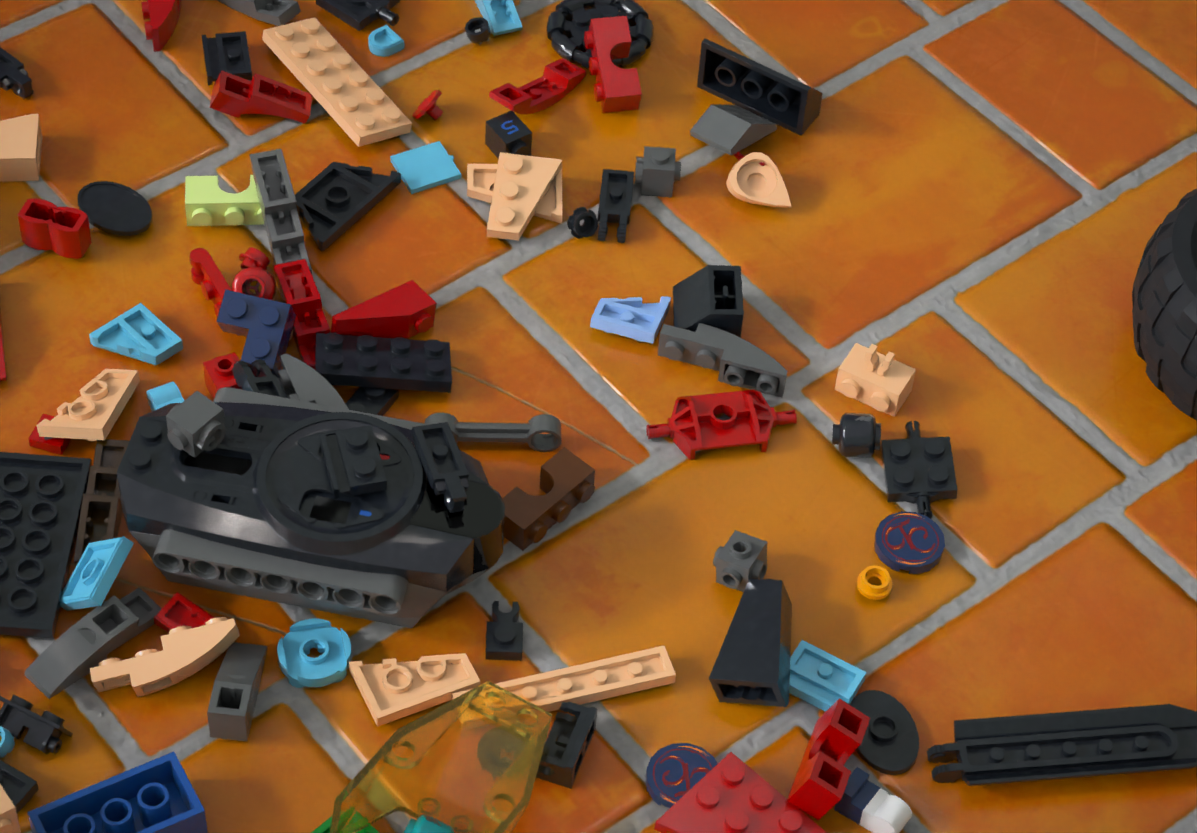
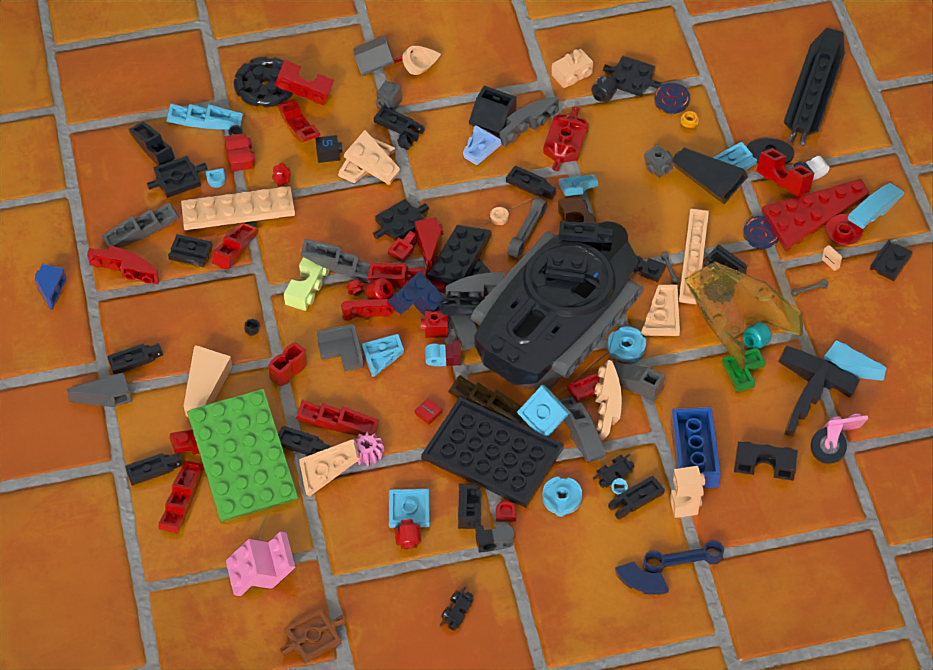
camera: 60 degrees left, 5 degrees up
light nougat wing [37,369,140,441] -> none
black piece [77,181,152,236] -> none
dark grey brick [166,391,226,458] -> none
black wing [295,162,401,251] -> none
medium azure piece [390,141,461,194] -> none
black slope [697,39,823,136] -> none
none -> red brick [224,133,256,172]
none -> black hinge [244,319,260,336]
none -> dark grey panel [317,324,363,372]
none -> black plate [373,199,429,241]
none -> red plate [388,231,417,263]
none -> light nougat tile [490,207,509,225]
none -> black hinge [506,166,556,199]
none -> medium azure tile [559,174,598,196]
none -> dark grey hinge [661,252,679,284]

